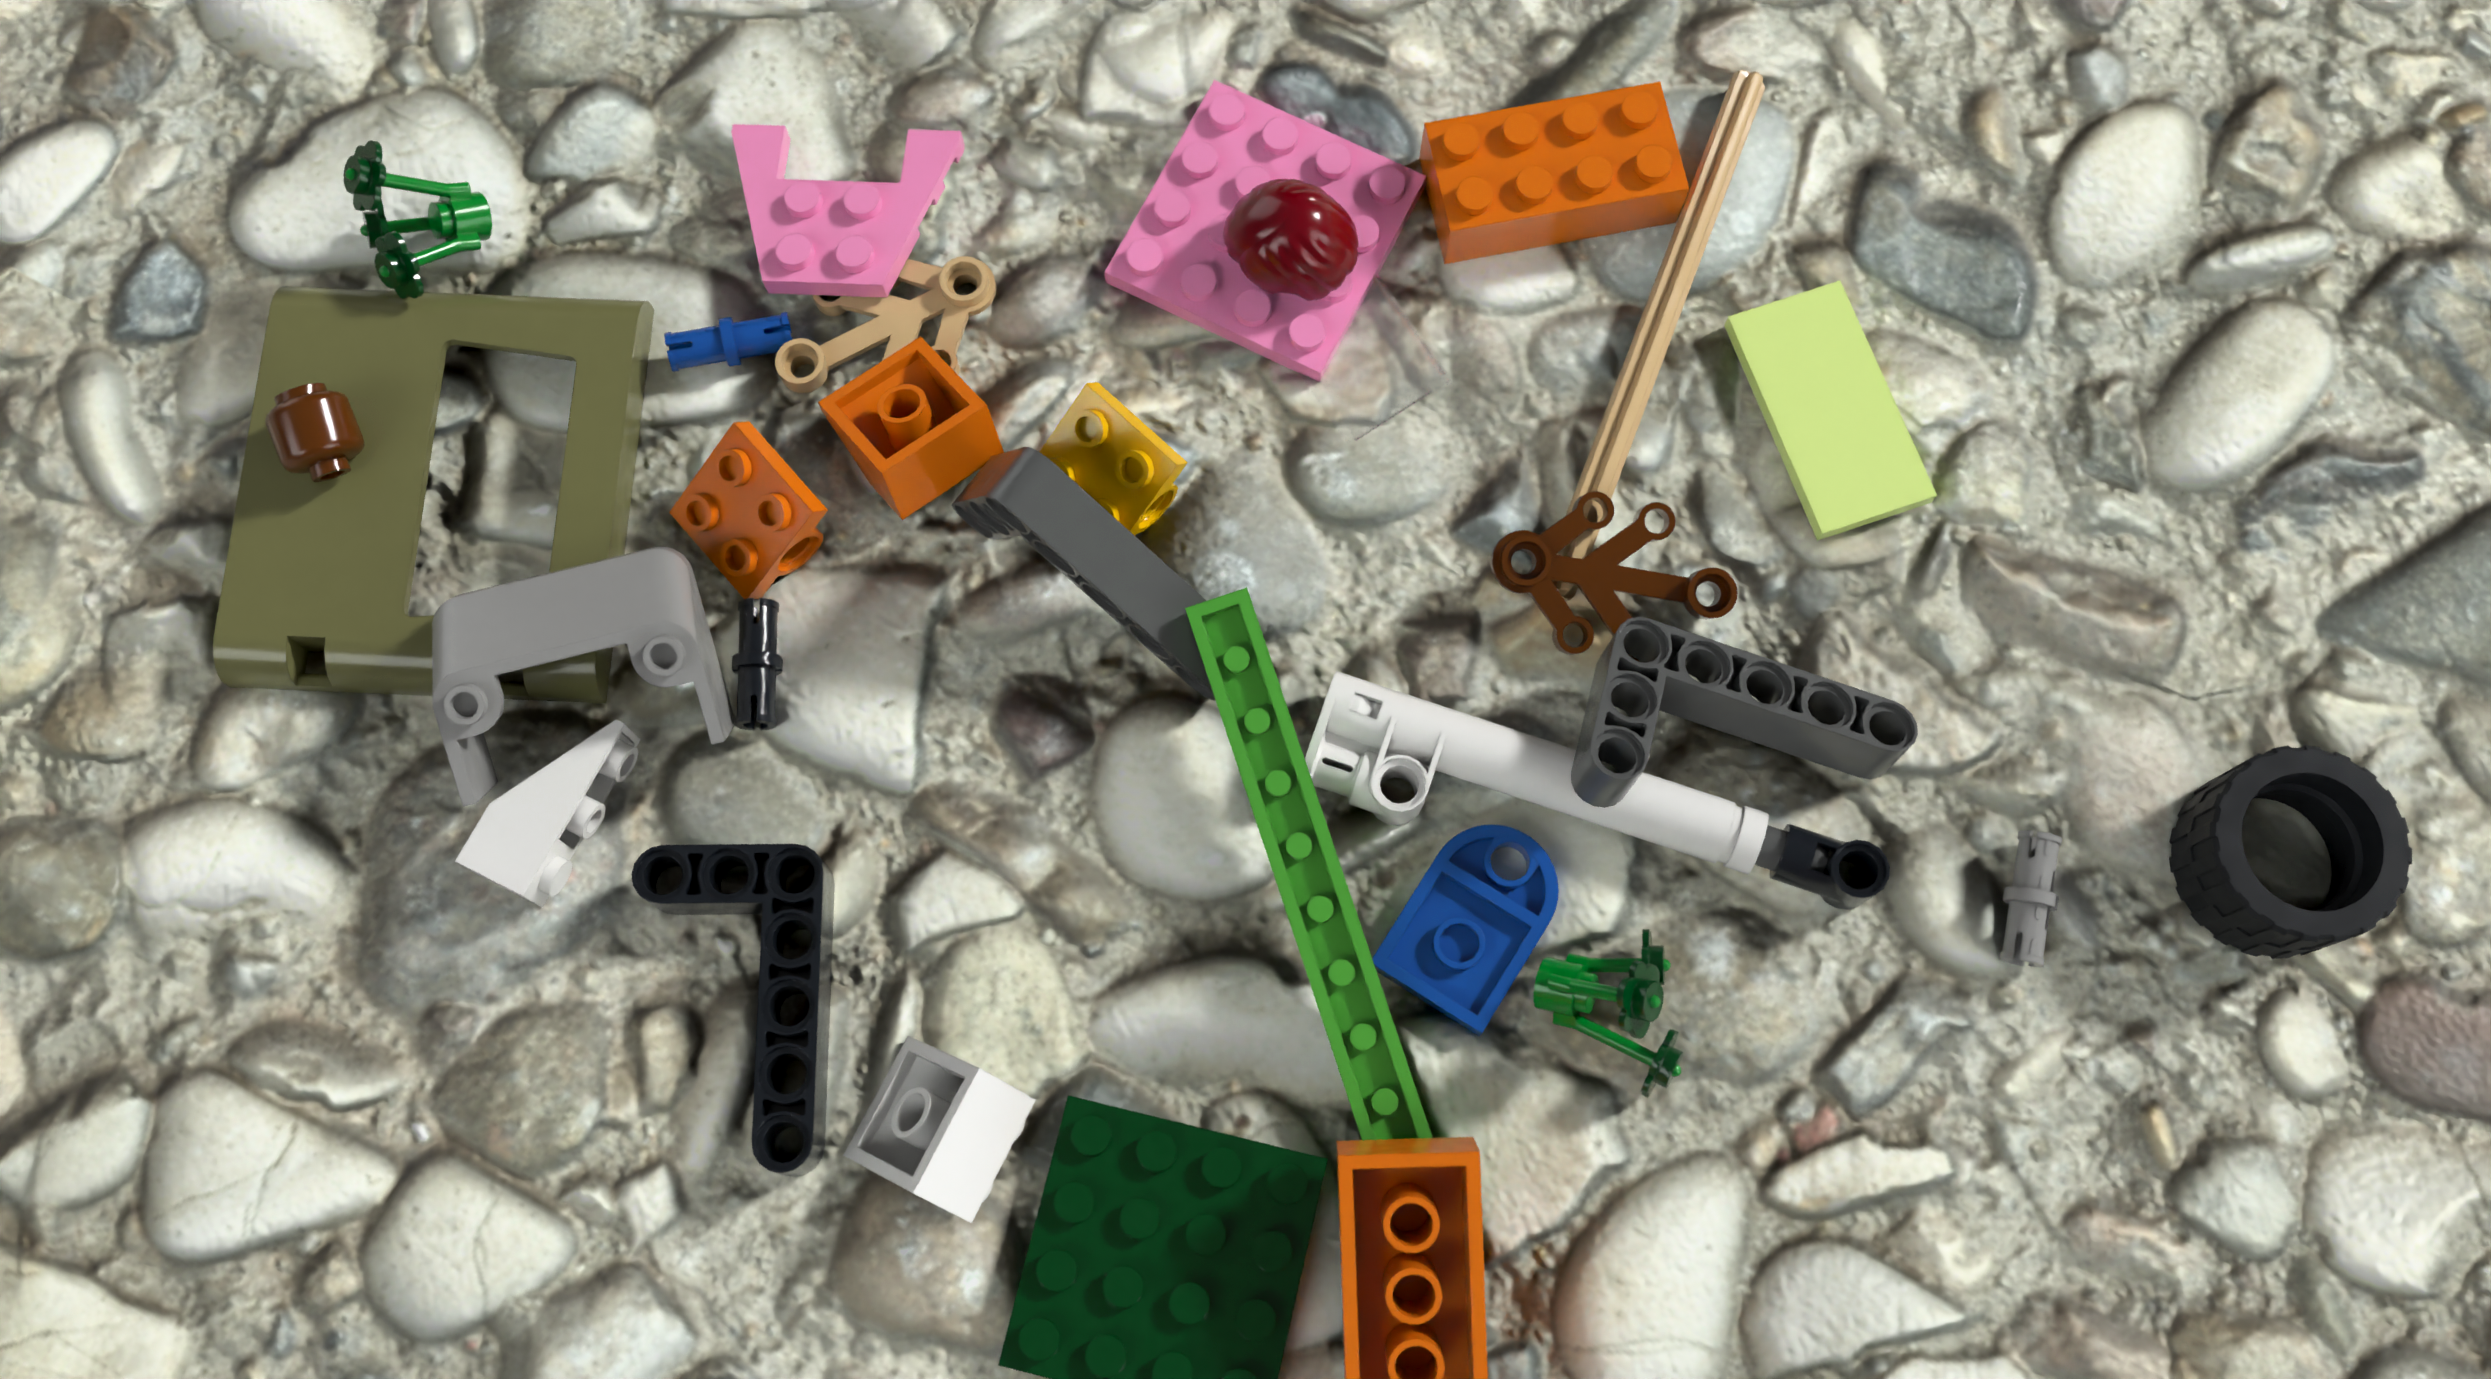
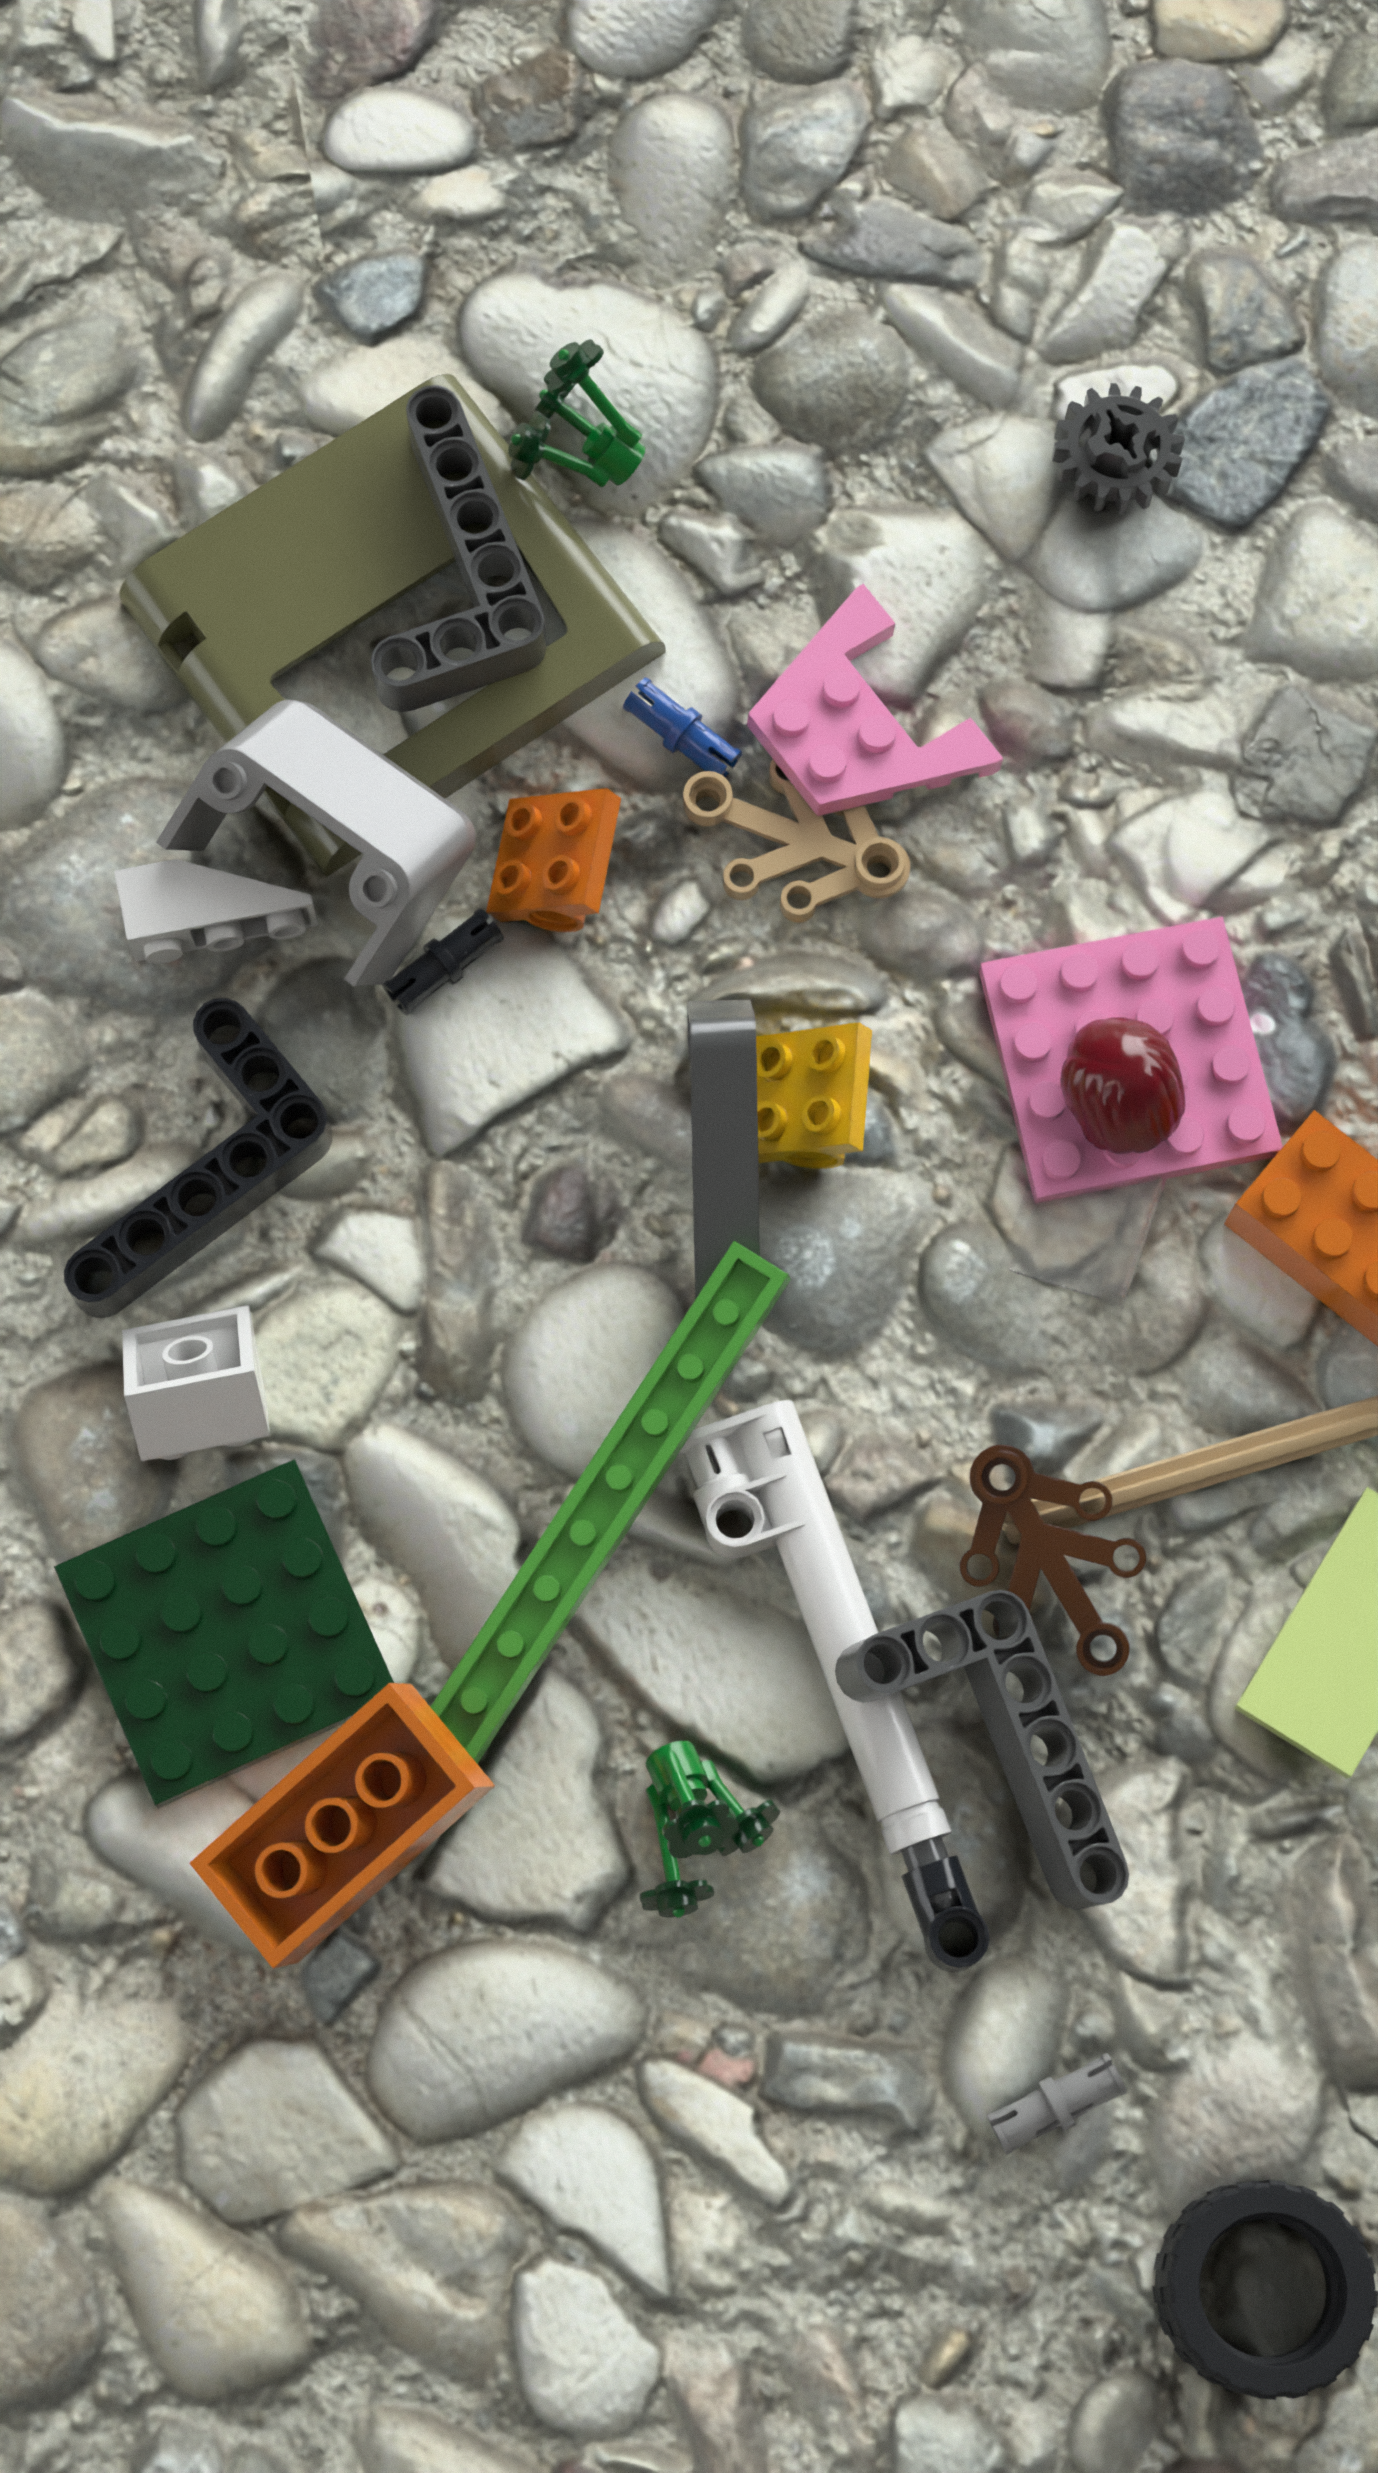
camera: 50 degrees right, 0 degrees up
reddish brown head [265,383,365,482] -> none
orange slope [818,336,1004,520] -> none
blue tile [1372,825,1559,1037] -> none
none -> dark grey beam [371,385,547,712]

